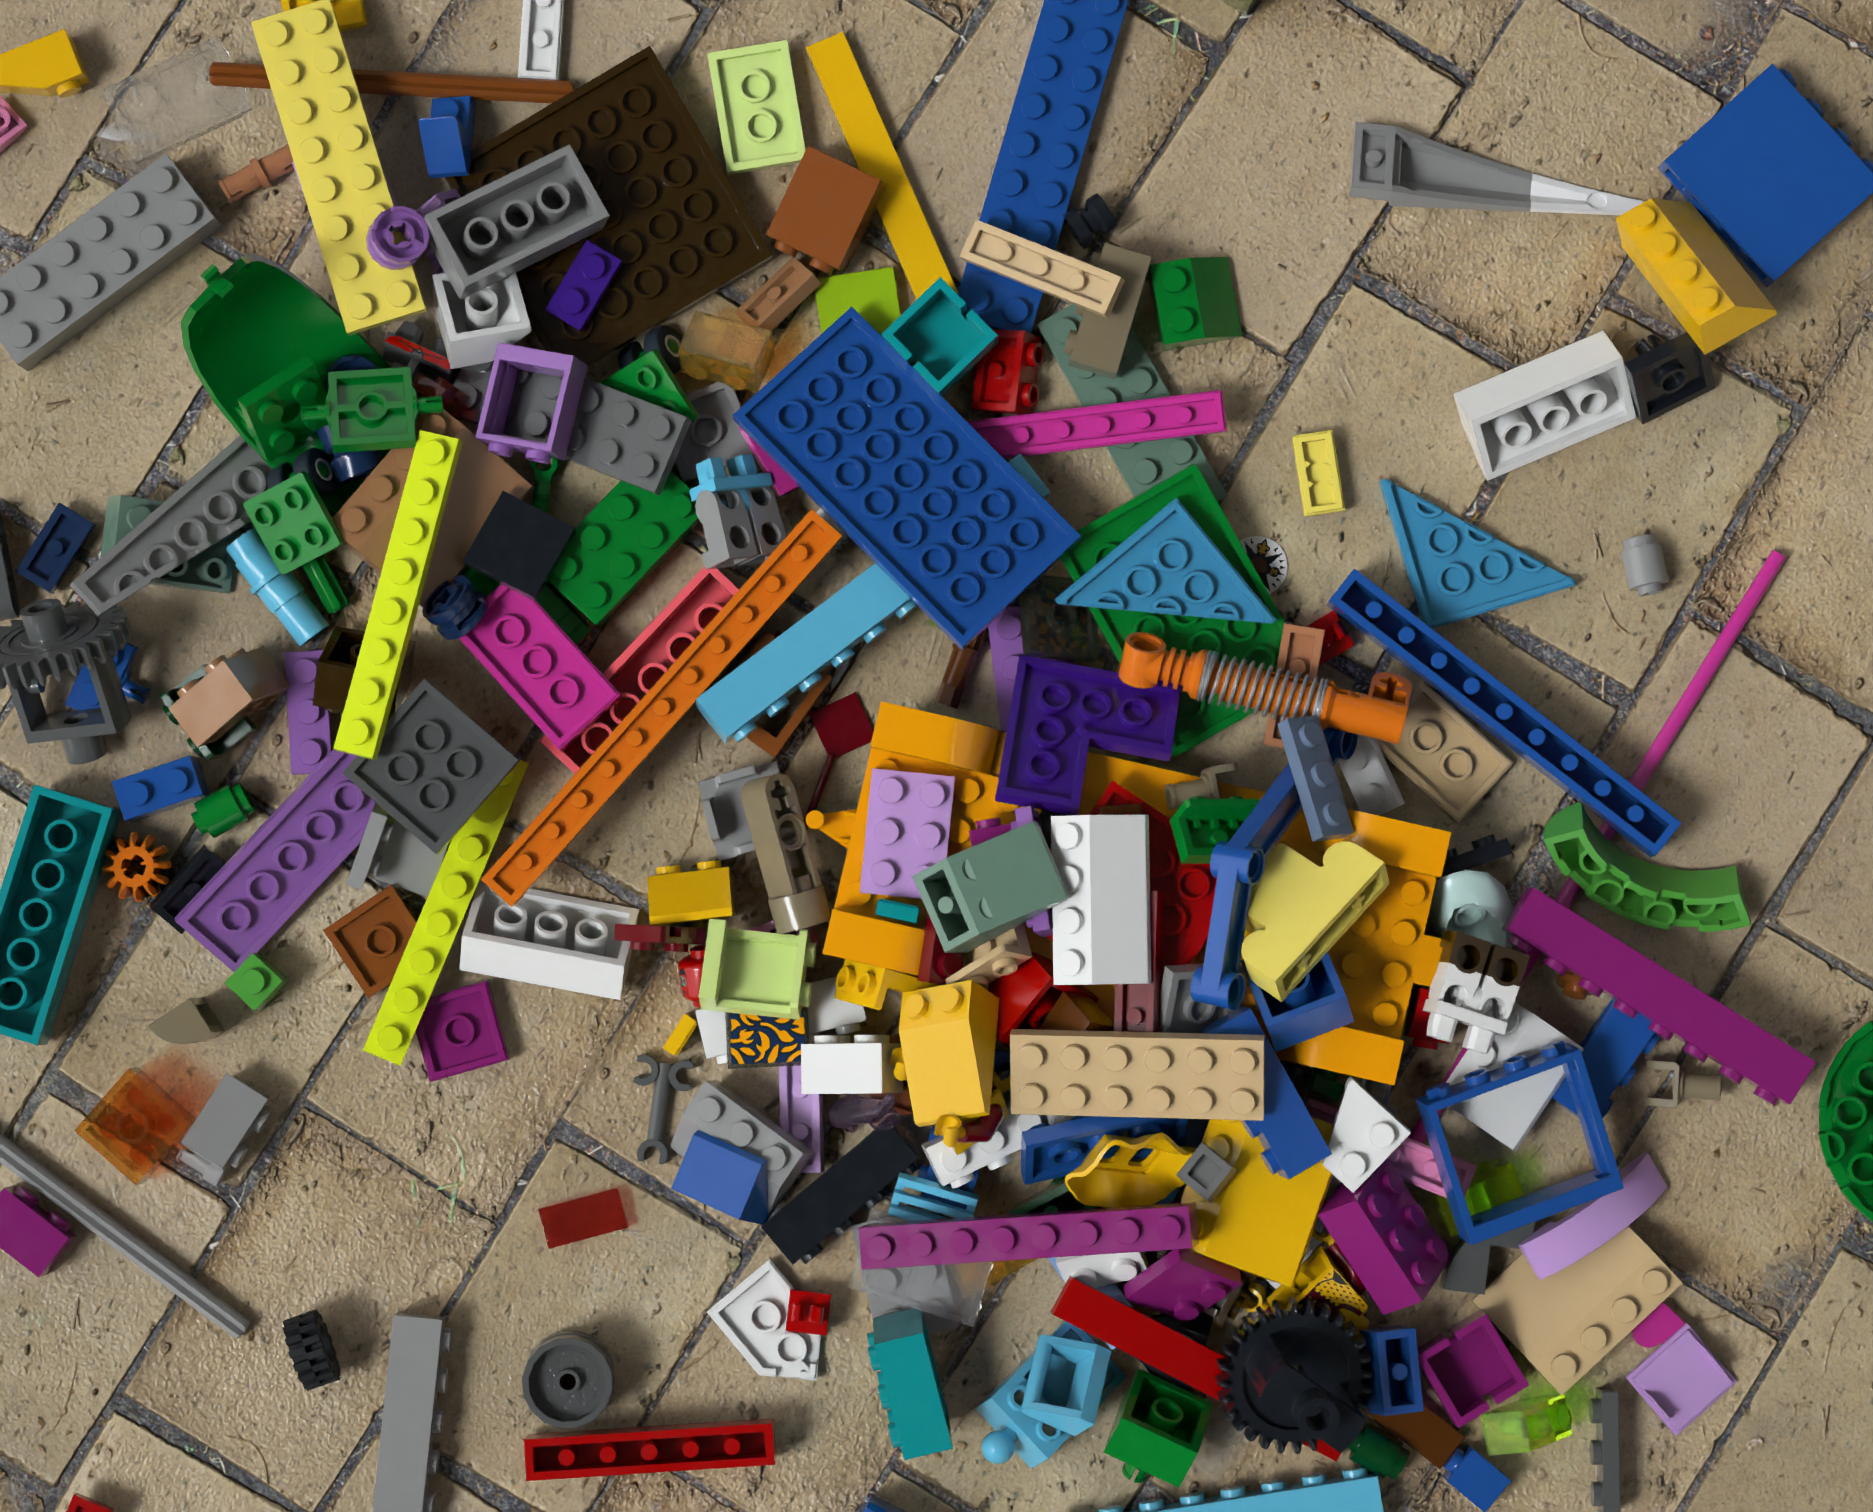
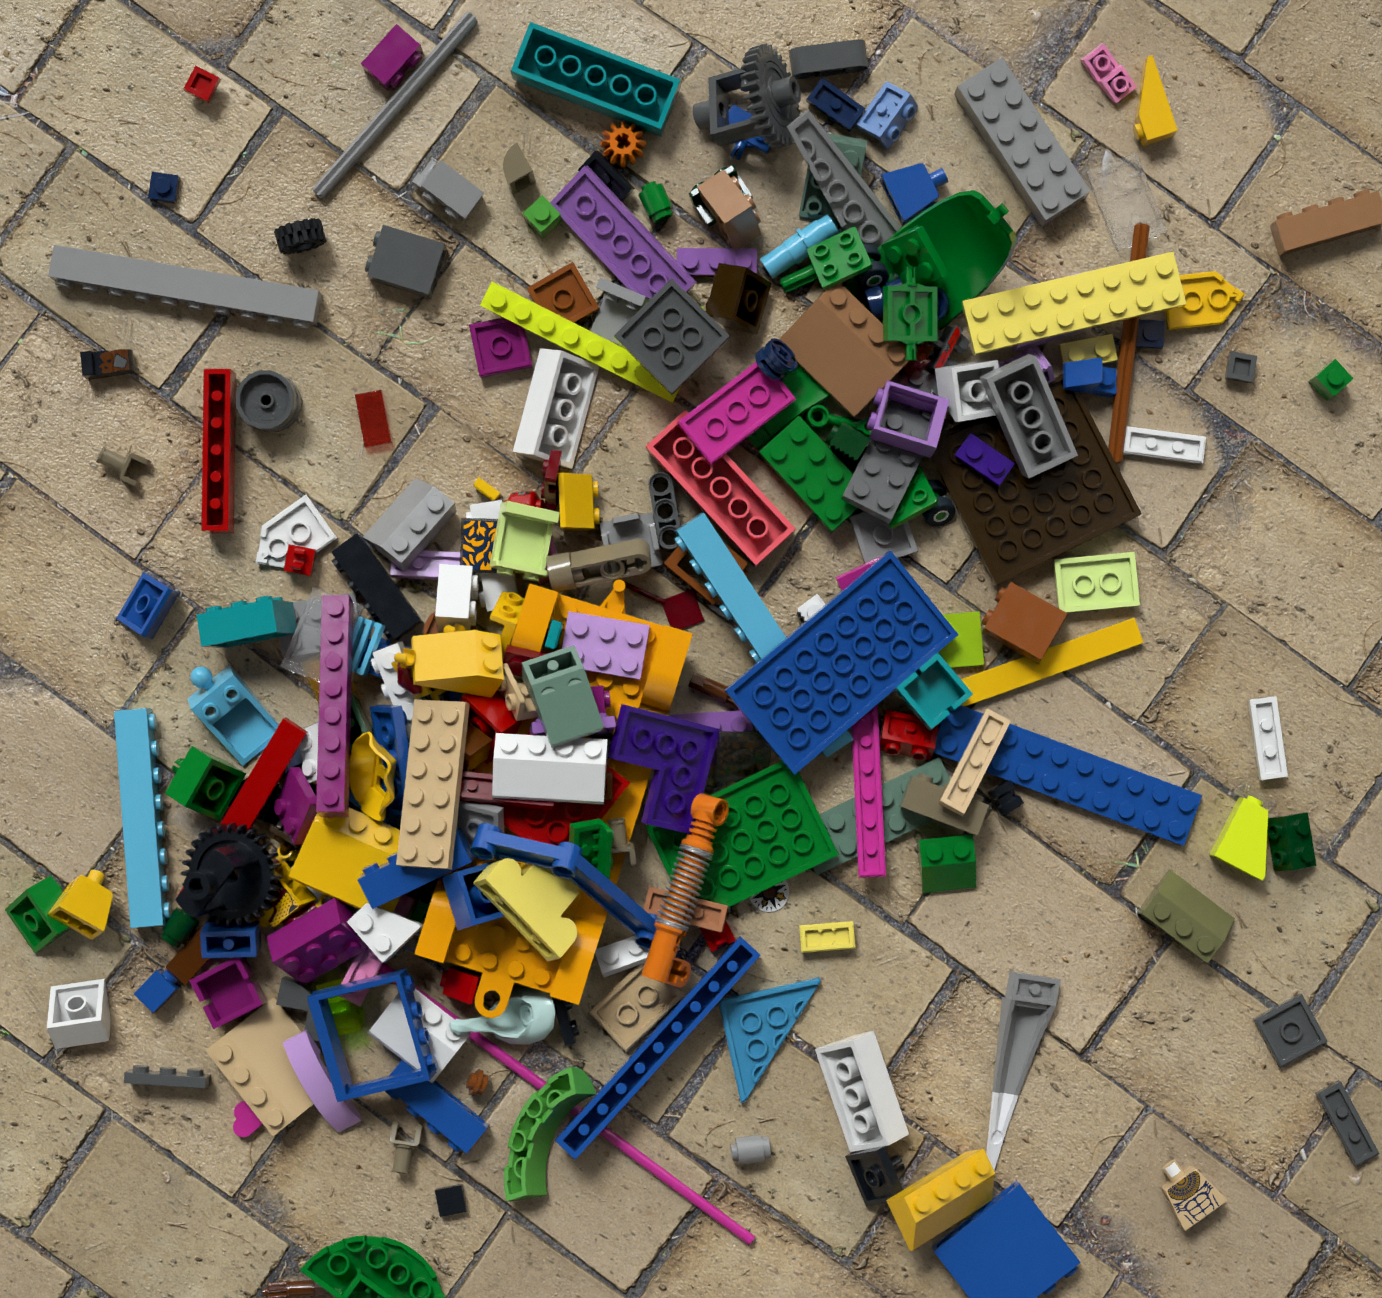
camera: 90 degrees right, 0 degrees up
clear orange brick [74,1067,196,1185] -> none
blue brick [112,755,210,822] -> none
nougat pin [218,144,294,204] -> none
neon yellow plate [333,430,463,761] -> none
medium lavender wheel [366,206,429,270] -> none
black tile [462,491,576,602] -> none
orange plate [481,509,843,907] -> none
dark grey bar [633,1054,695,1164] -> none
blue slope [671,1130,768,1225] -> none
clear yellow brick [678,310,774,392] -> none
light grey hips [689,454,786,570] -> none
medium nougat plate [735,257,821,339] -> none
clear purple piece [828,1093,900,1133] -> none
medium azure tile [1021,1335,1111,1436] -> none
dark azure tile [1054,498,1276,624] -> none
dark grey plate [1176,1143,1237,1203] -> none
sand blue plate [1277,715,1354,842] -> none
white hips [1423,930,1530,1054] -> none
clear neon green brick [1480,1394,1572,1456] -> none
magenta brick [1502,887,1816,1106] -> none
lavender piece [1625,1322,1737,1436] -> none
none -> dark grey brick [365,225,447,299]
none -> black tile [435,1184,467,1217]
none -> dark grey beam [649,472,680,551]
none -> dark green brick [825,422,870,466]
none -> medium blue bracket [856,81,918,149]
none -> blue torso [880,163,948,226]
none -> light yellow plate [1059,334,1118,365]
none -> dark blue plate [1136,319,1165,349]

